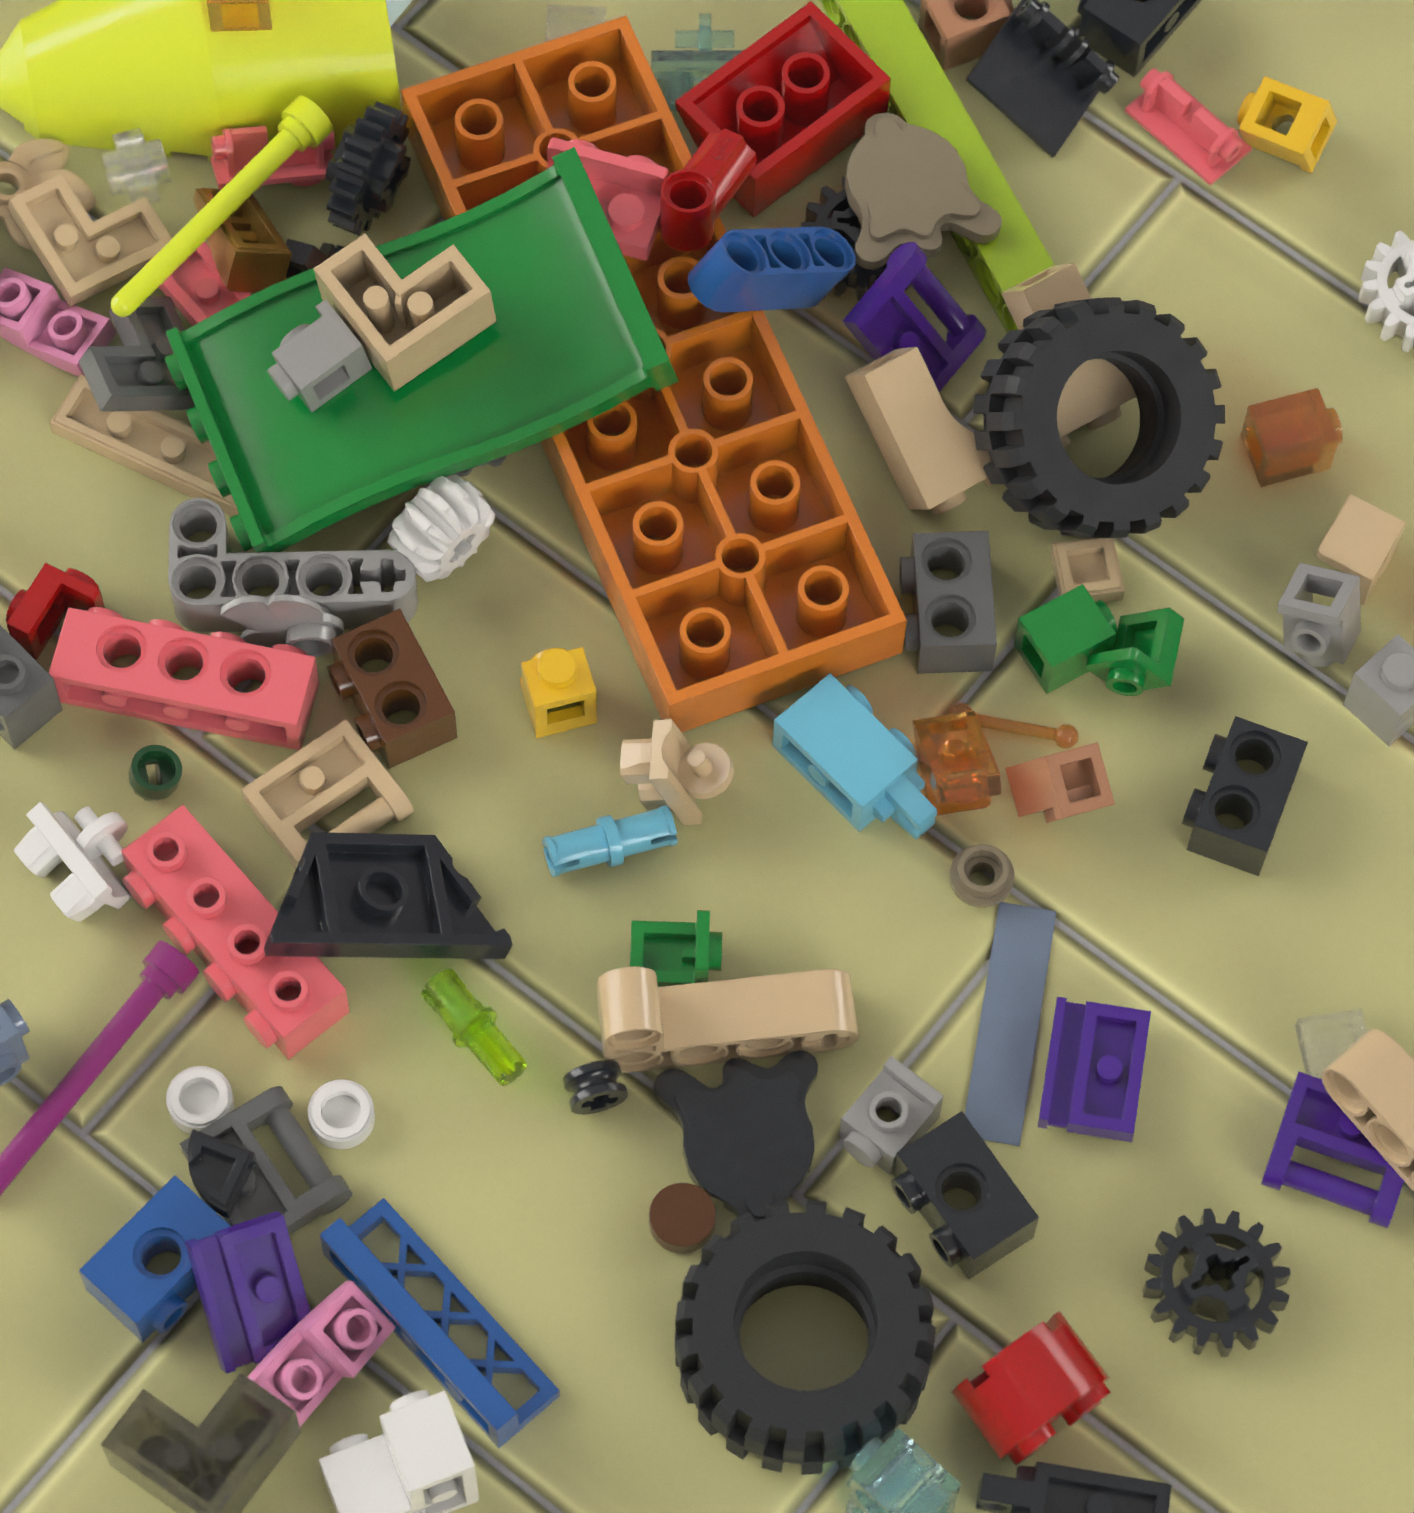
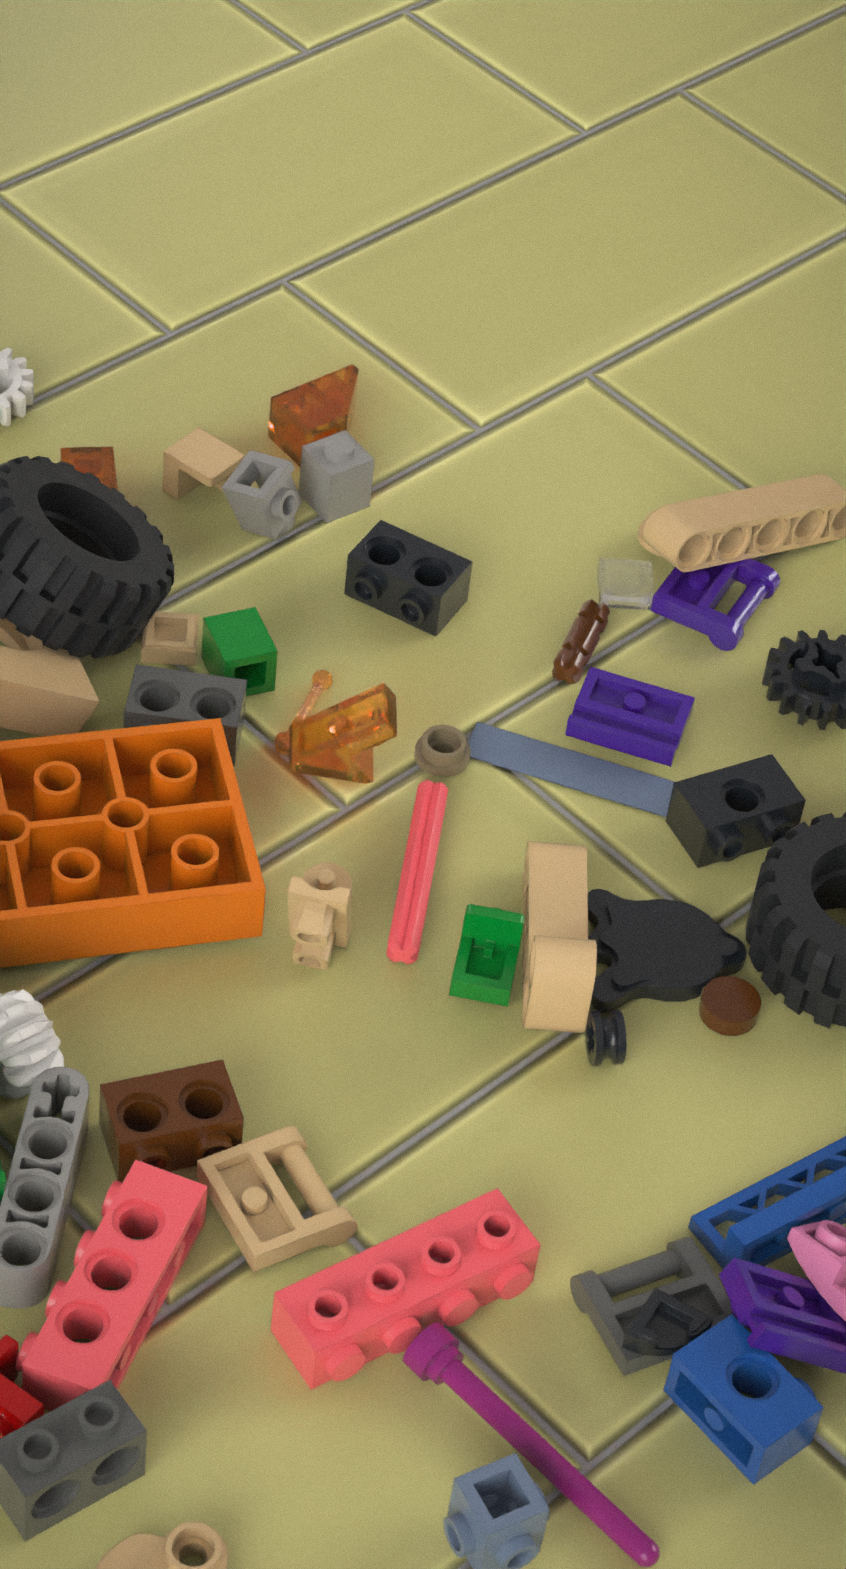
camera: 85 degrees left, 20 degrees down
white hips [14,802,132,922] -> none
dark green hinge [129,745,182,801] -> none
white tile [166,1066,234,1135] -> none
light grey plate [220,594,343,657] -> none
black wing [264,832,513,959] -> none
white tile [308,1079,375,1149] -> none
clear neon green axle [421,968,527,1086] -> none
yellow brick [519,647,597,739] -> none
medium azure pin [542,805,678,877] -> none
medium azure hinge [772,673,937,840] -> none
light grey brick [839,1056,943,1175] -> none
nougat brick [1005,742,1115,823] -> none
green bracket [1086,607,1184,696] -> none
none -> coral axle [386,779,448,965]
none -> reddish brown axle [552,599,610,685]

